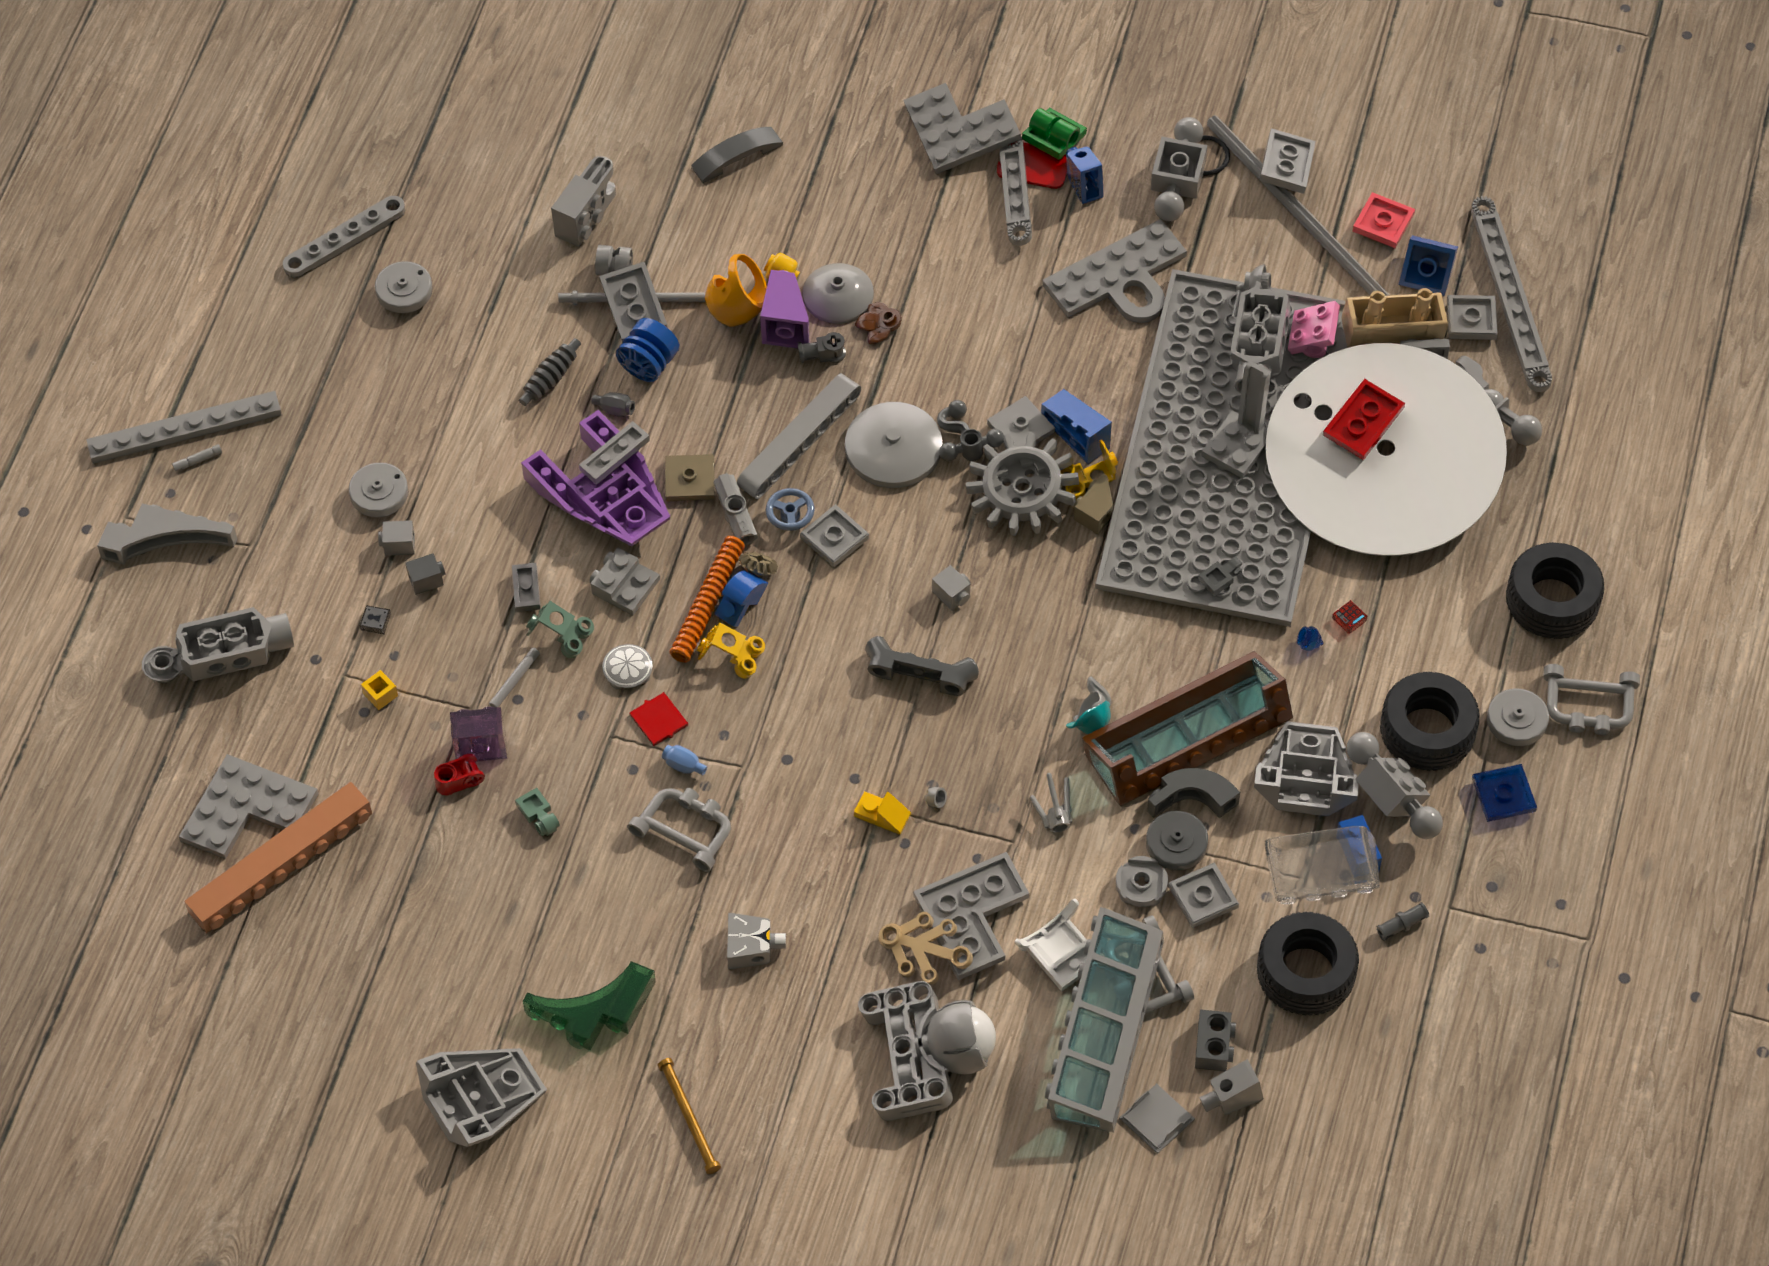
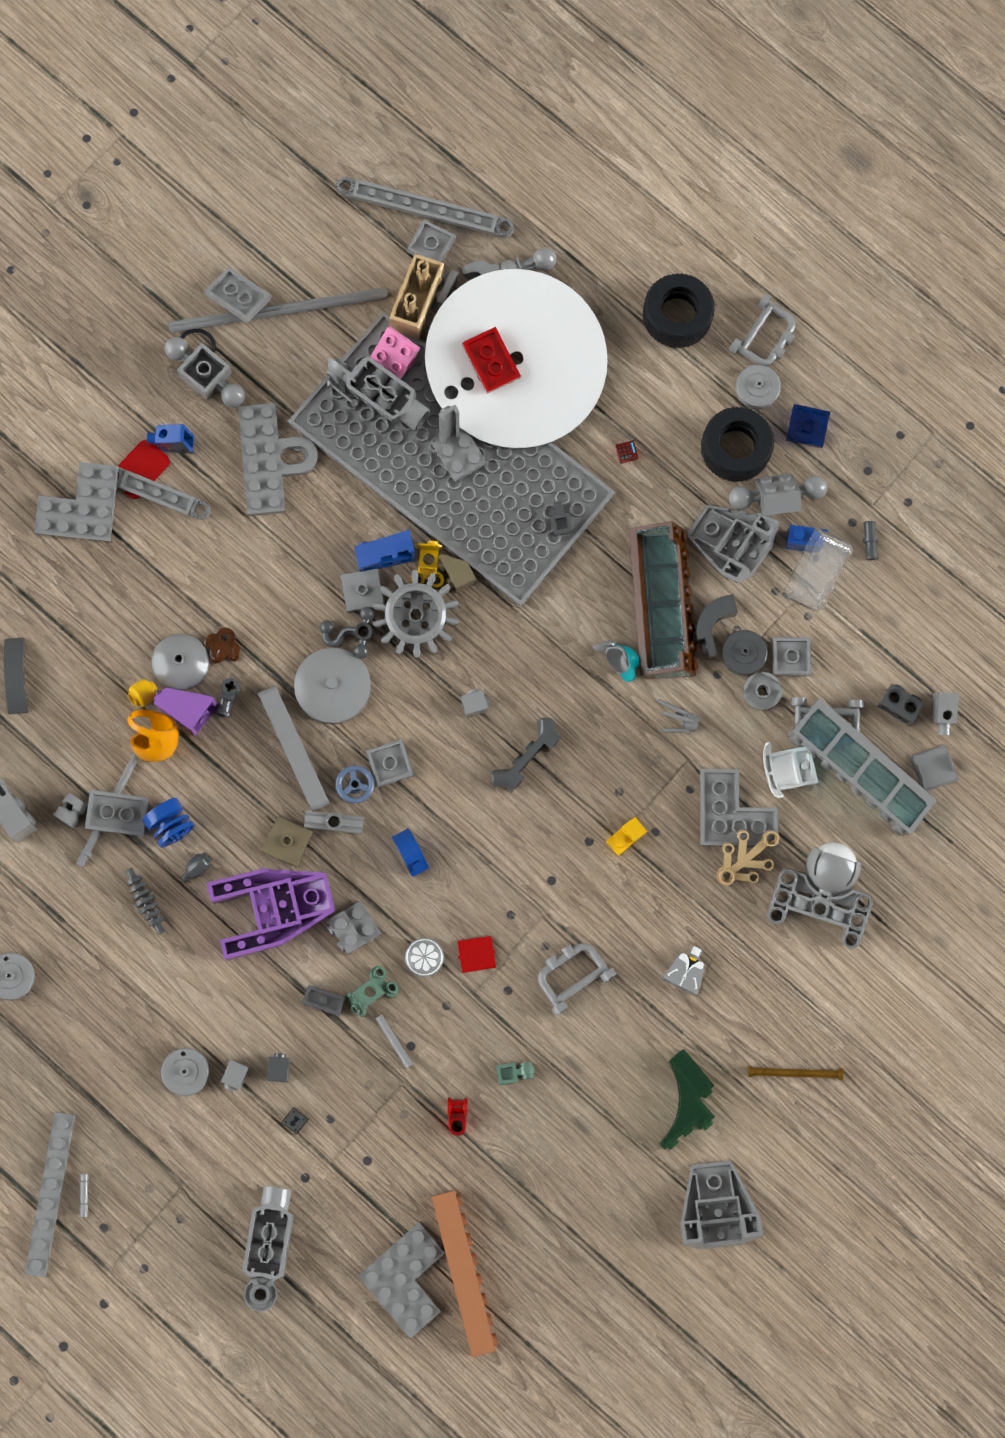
camera: 70 degrees left, 20 degrees up
light grey arch [97,503,237,564] -> none
yellow plate [361,670,398,710] -> none
clear purple brick [450,706,507,763] -> none
light grey plate [579,421,650,485] -> none
medium blue plant [662,745,708,775] -> none
orange piece [669,536,745,663] -> none
yellow piece [697,623,765,679] -> none
dark tan gear [739,552,778,576] -> none
light grey hinge [924,787,947,808] -> none
green plate [1022,107,1087,160] -> none
black tyre [1257,911,1359,1016] -> none
clear blue plate [1297,626,1324,651] -> none
coral plate [1352,192,1415,249] -> none
blue slope [1398,235,1458,296] -> none

